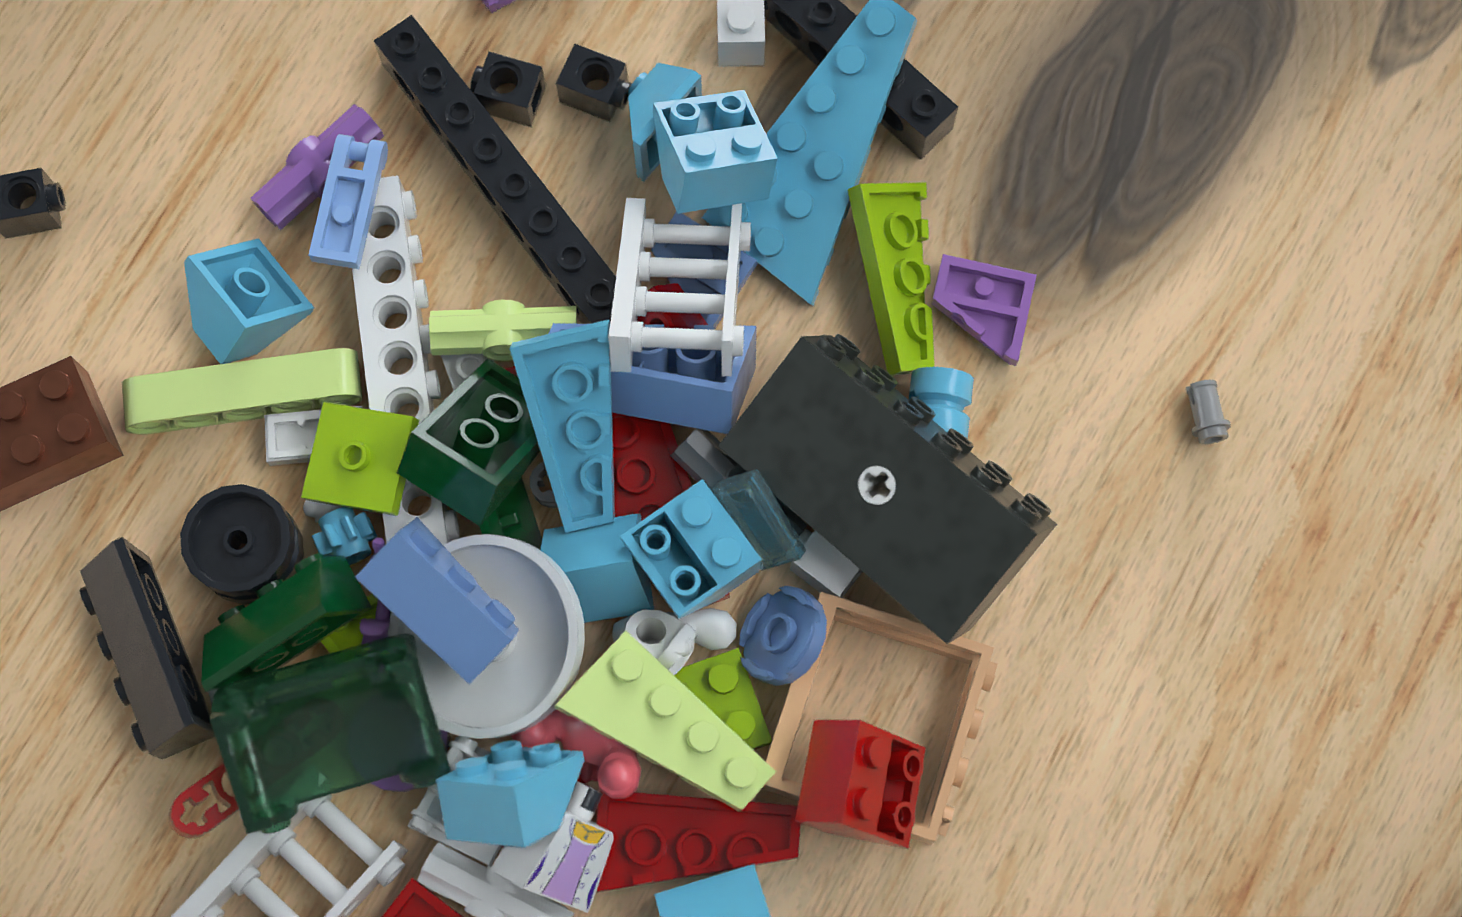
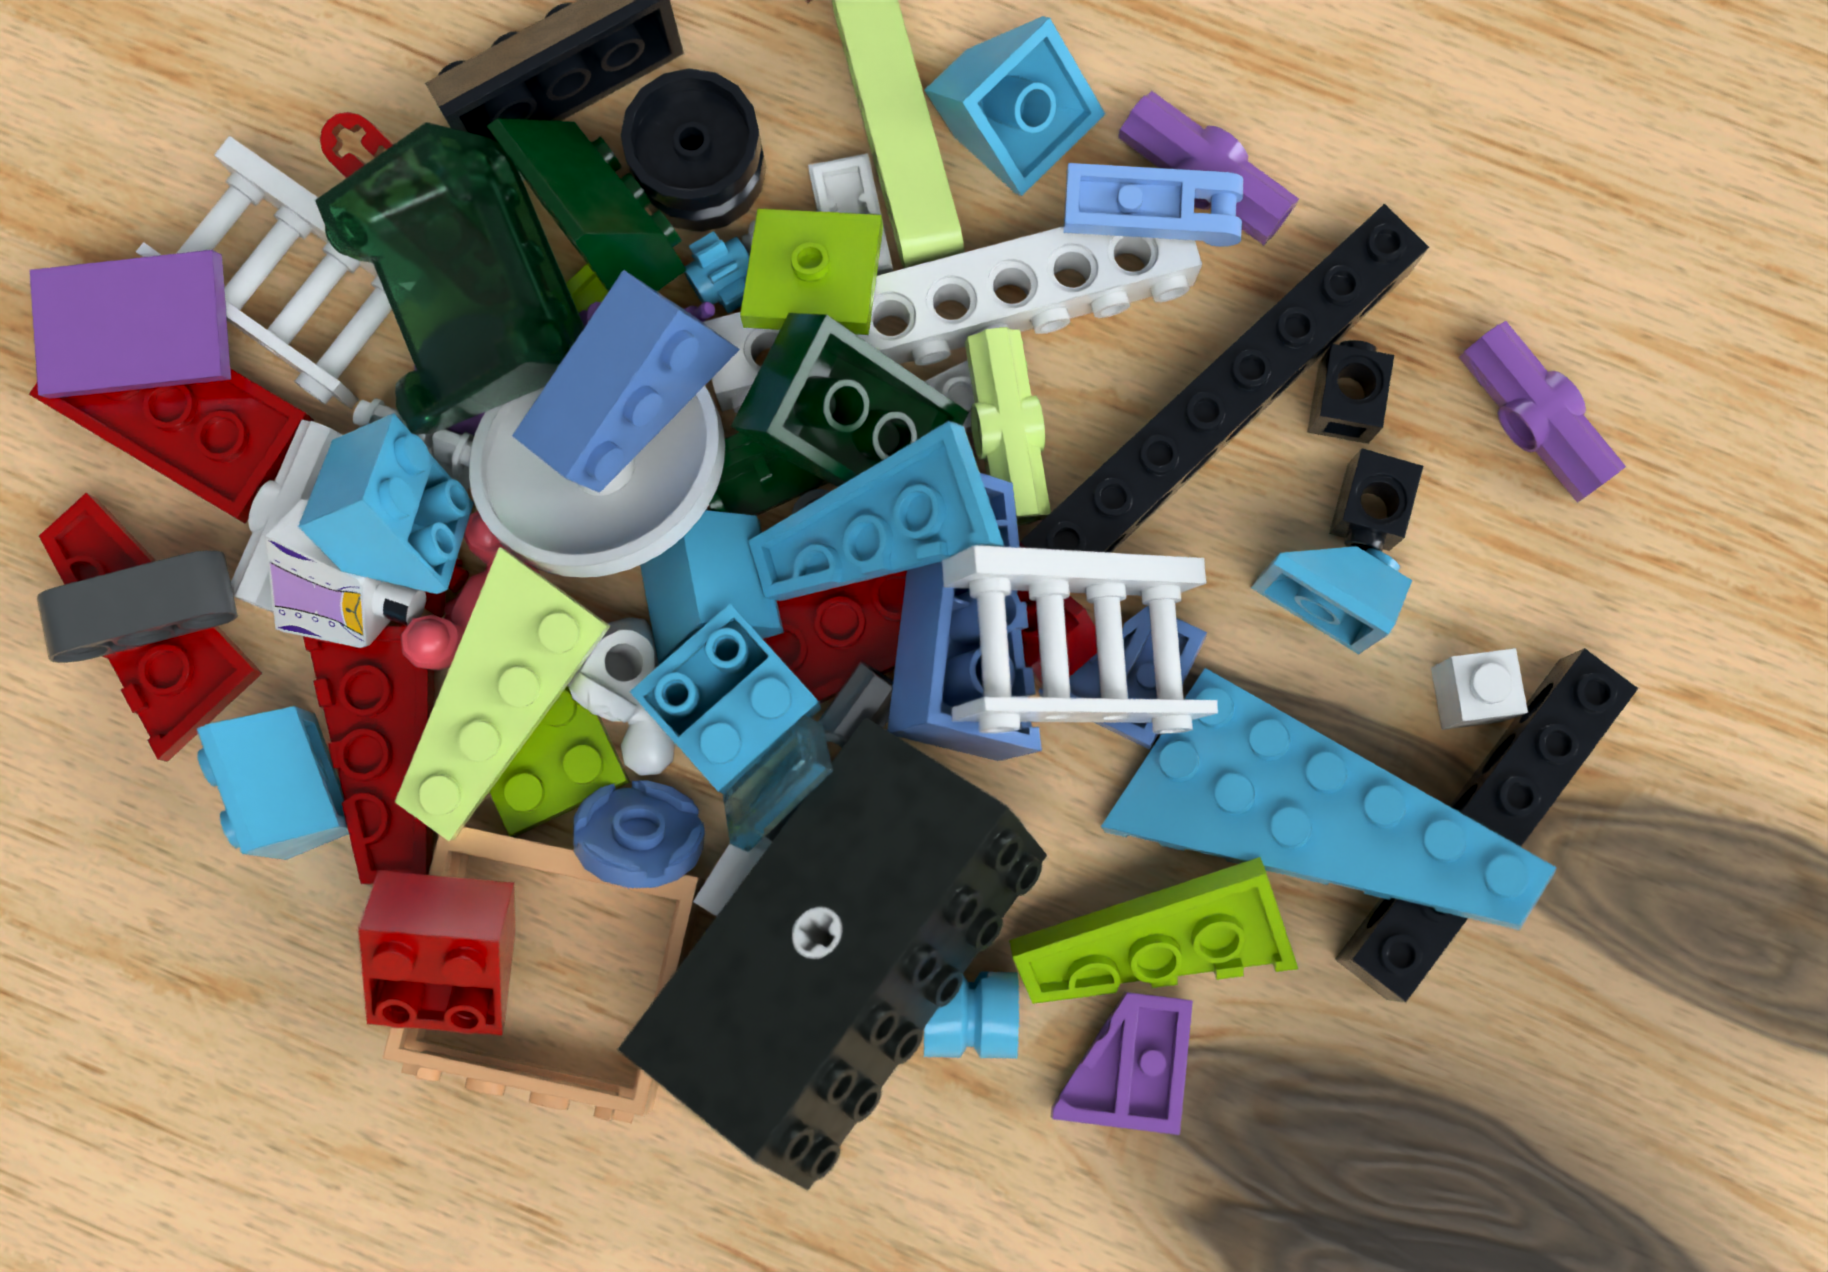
camera: 85 degrees right, 5 degrees up
medium azure slope [653,90,778,214] -> none

